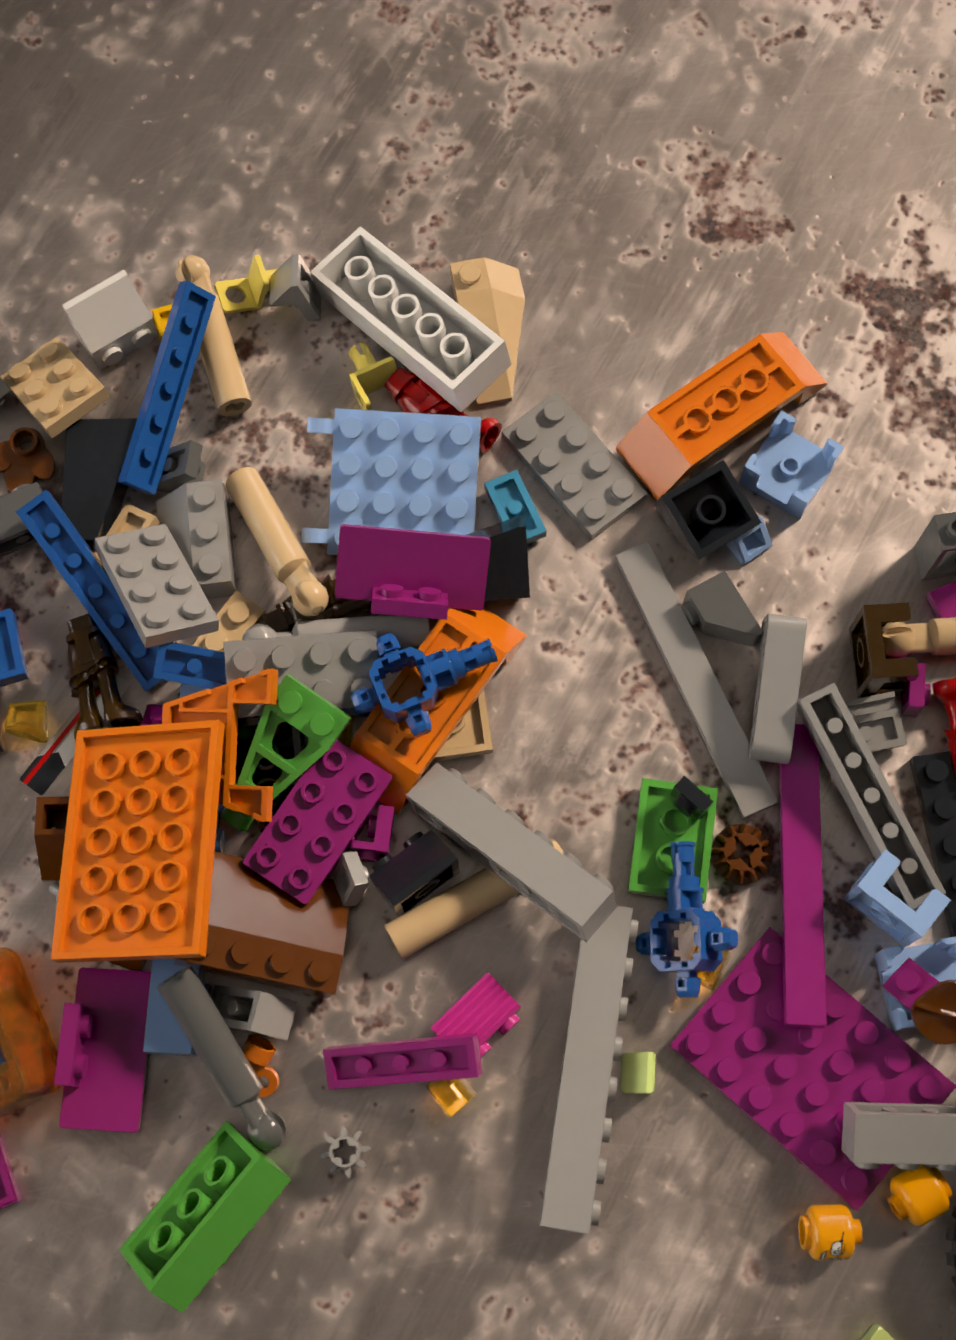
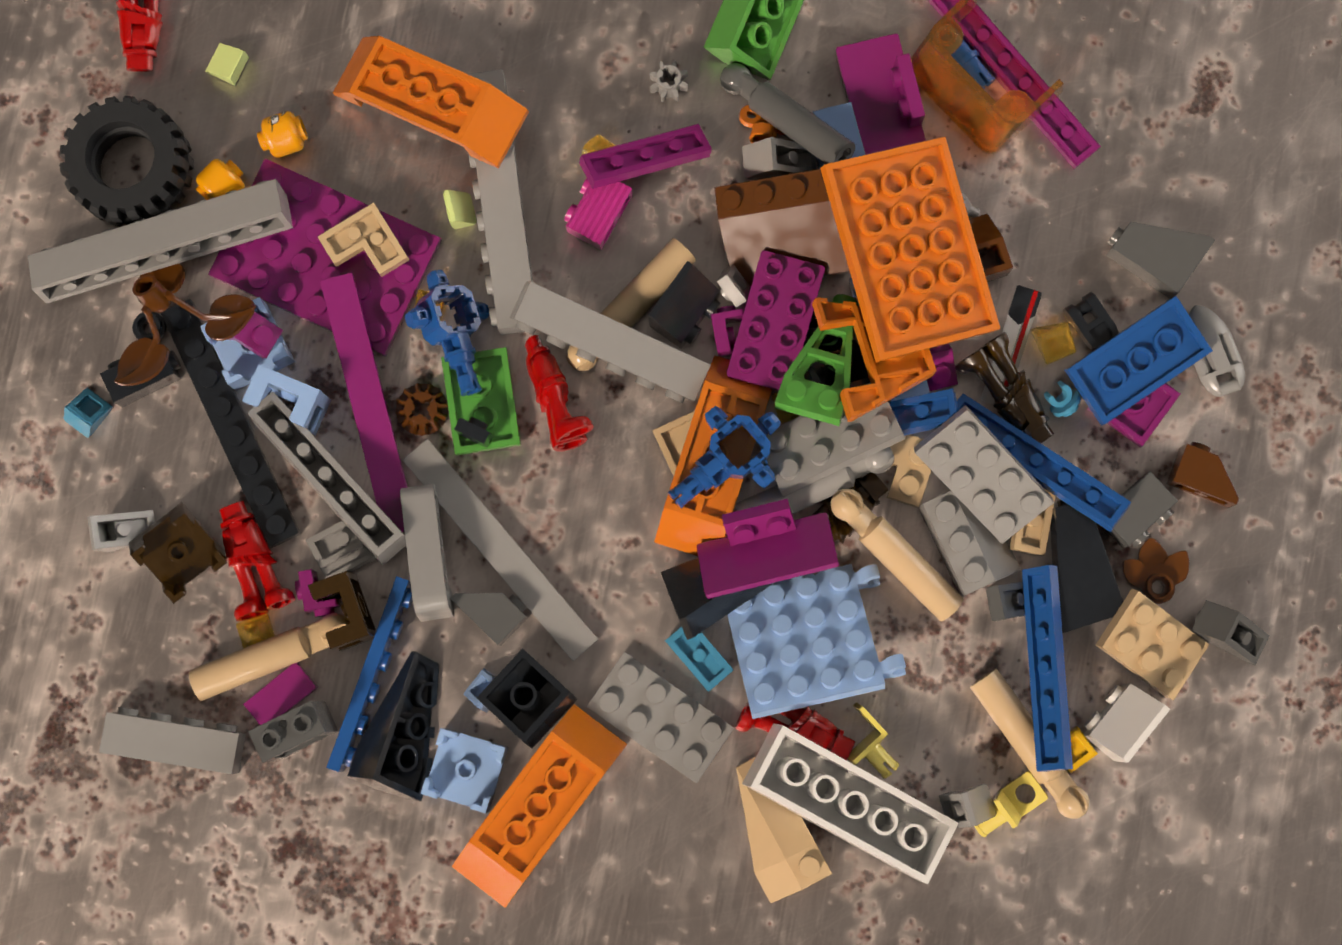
camera: 165 degrees right, 10 degrees up
none -> tan plate [318,203,409,277]
none -> blue plate [326,576,413,772]
none -> orange slope [333,36,529,169]
none -> black wedge [347,651,439,802]
none -> red piece [525,335,594,452]
none -> dark azure plate [1044,380,1081,417]

